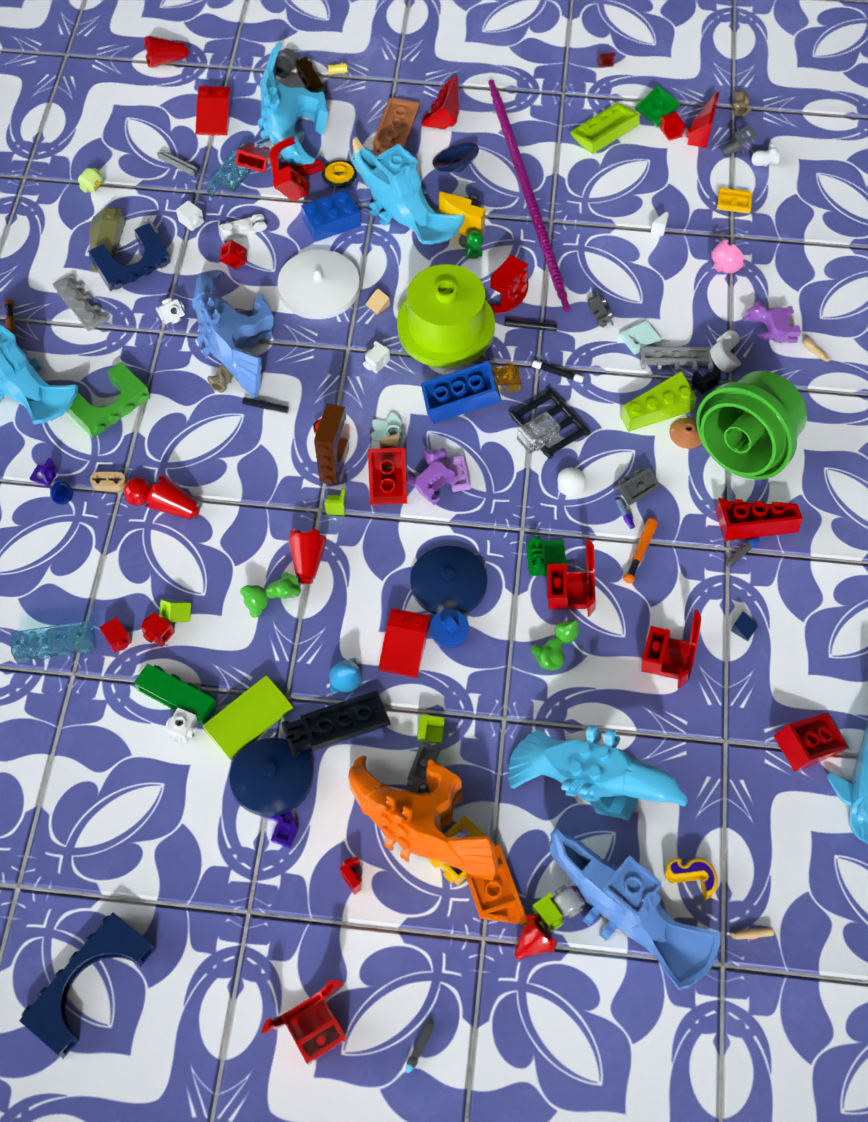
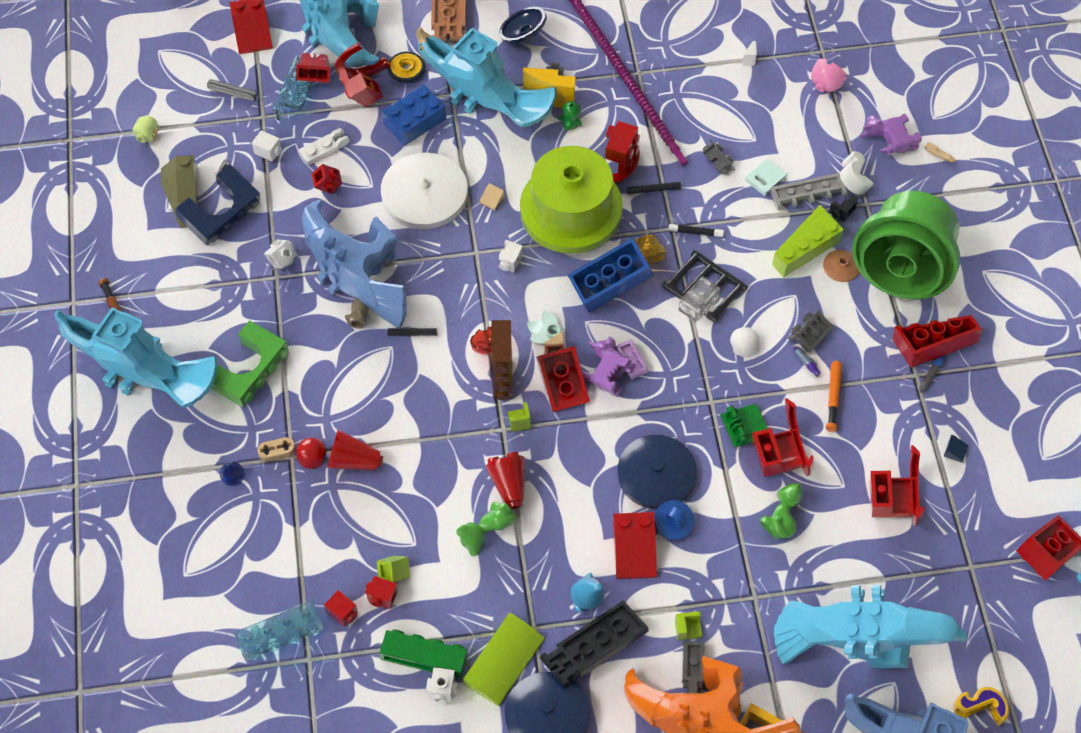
camera: 15 degrees left, 0 degrees up
dark purple bracket [29,458,58,487] -> none
light grey hinge [53,274,108,331] -> none
yellow plate [717,188,752,214] -> none

